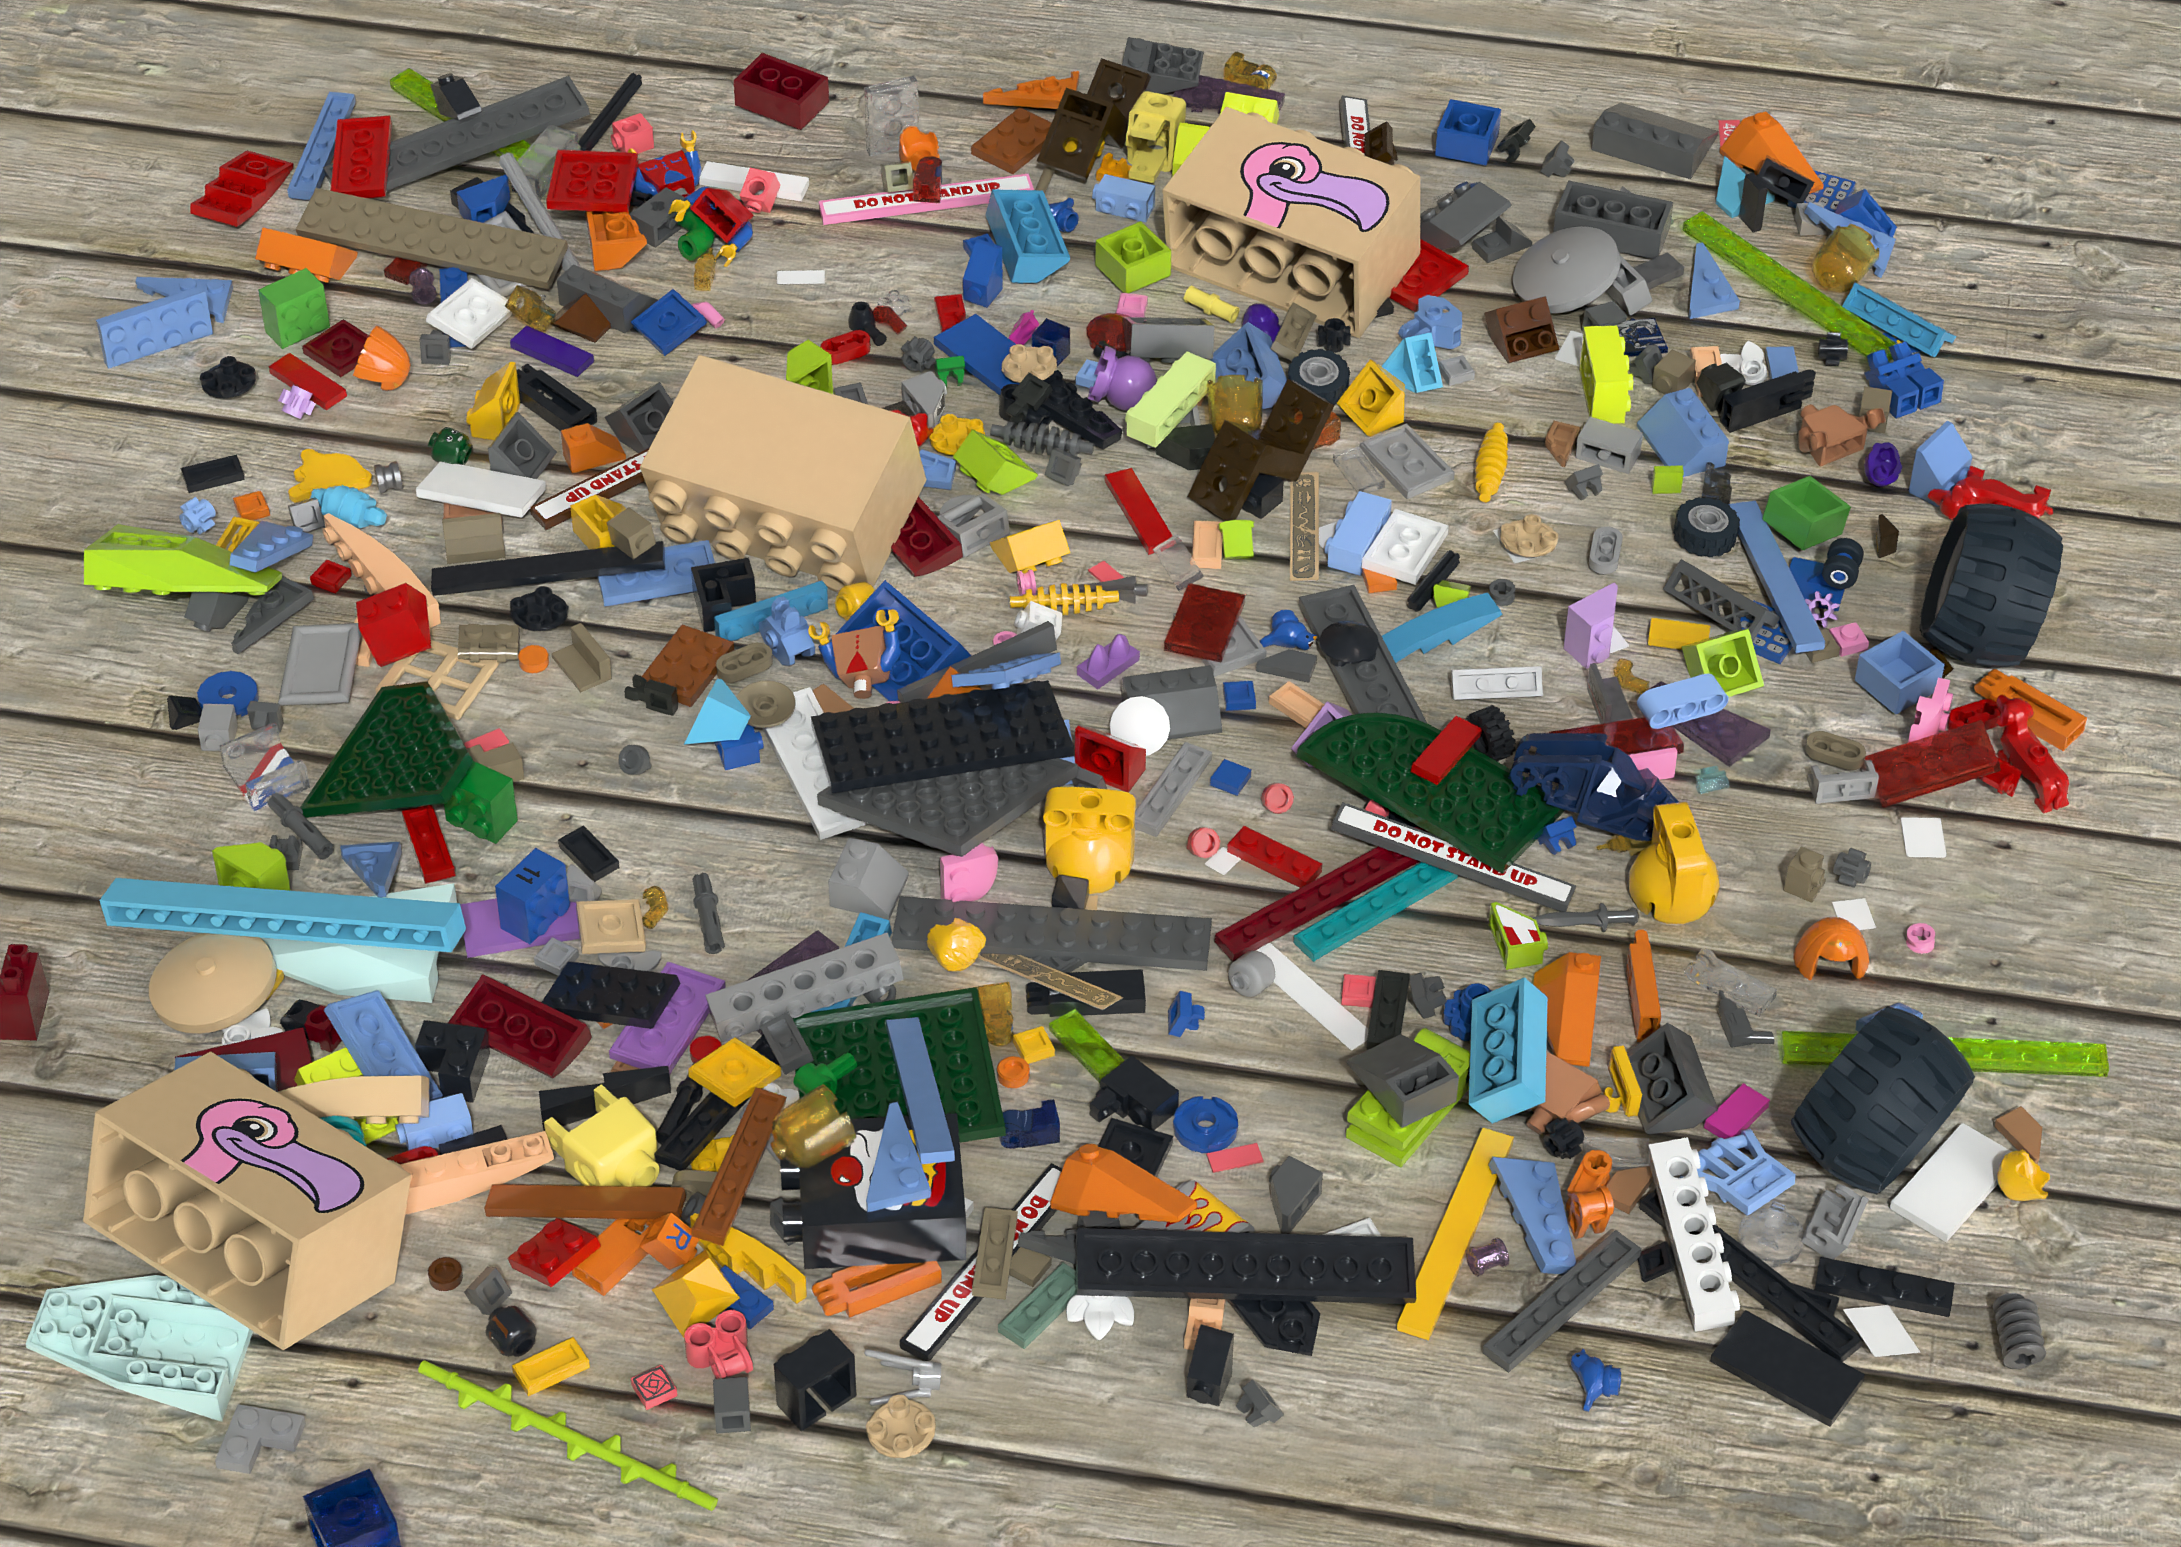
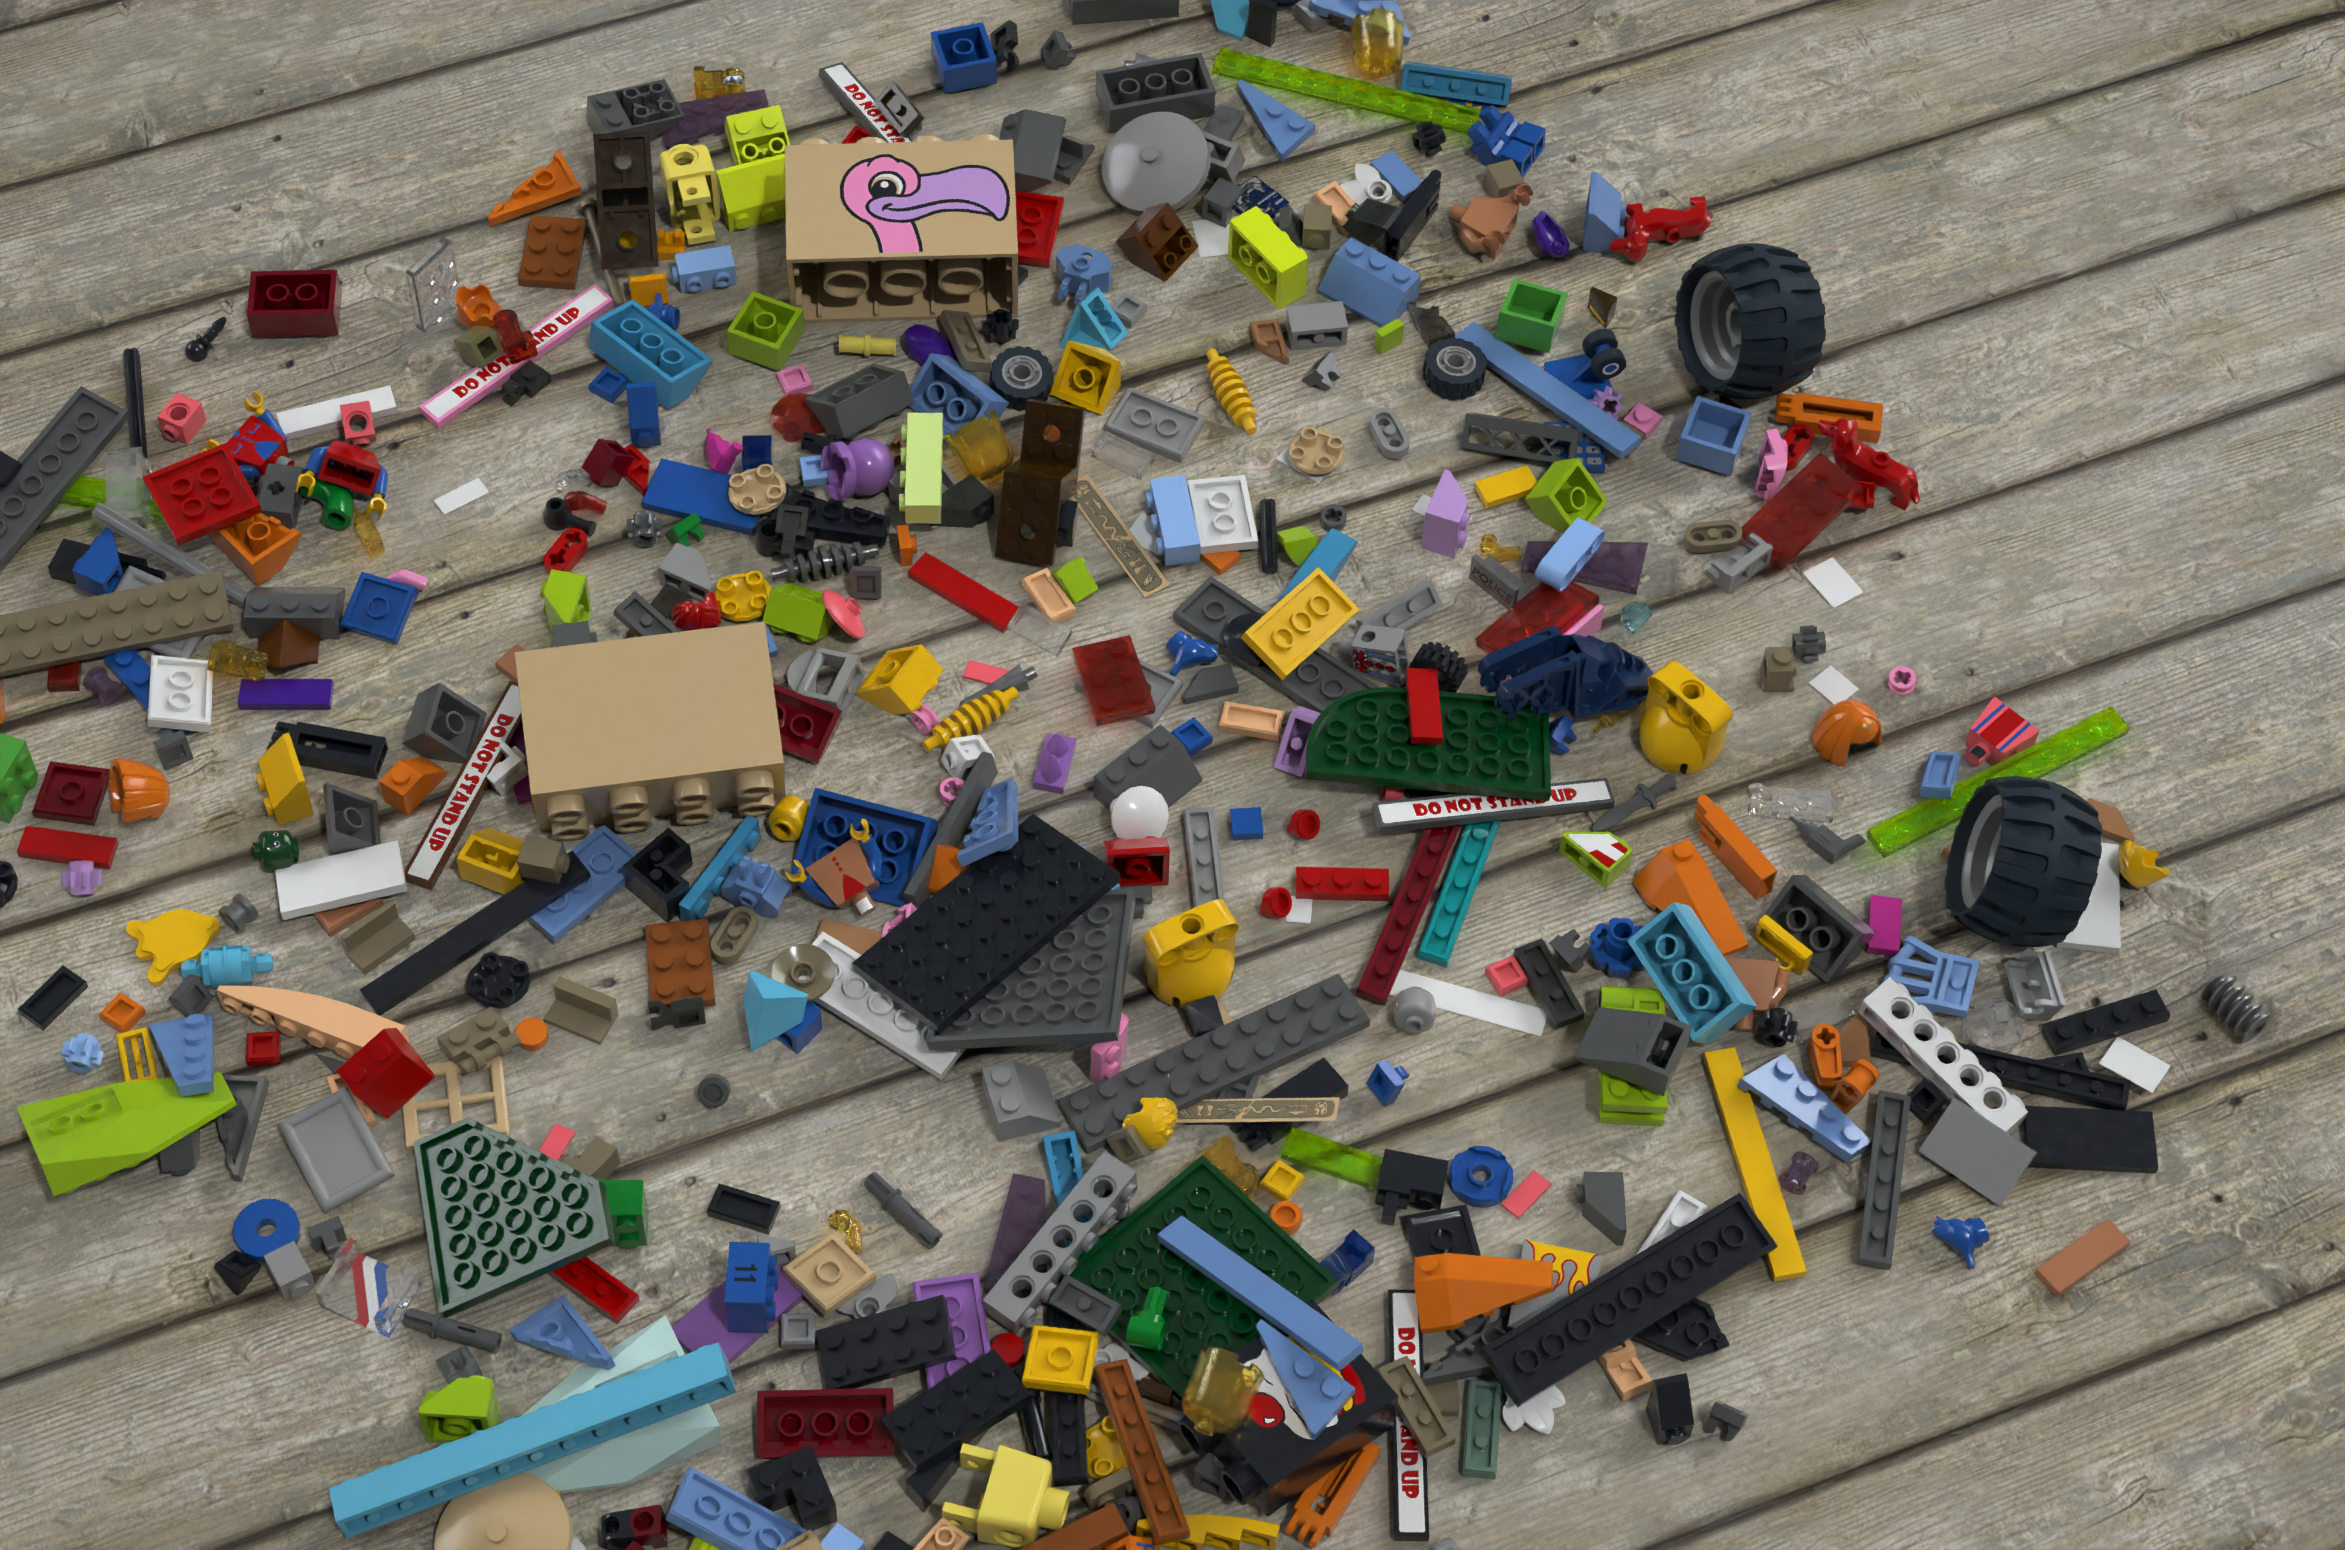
camera: 35 degrees left, 10 degrees up
none -> black bar [185,317,227,362]
none -> pearl dark grey plate [502,360,551,407]
none -> dark red brick [581,439,634,487]
none -> light orange tile [628,273,669,306]
none -> coral dish [822,589,865,639]
none -> black plate [881,1349,1032,1473]
none -> orange plate [896,524,917,567]
none -> dark tan tile [1106,1124,1150,1164]
none -> yellow plate [1240,567,1360,681]
none -> light grey torso [1338,624,1410,688]
none -> light grey tile [1919,1098,2037,1206]
none -> coral torso [1965,697,2039,769]
none -> nougat tile [2035,1218,2131,1298]

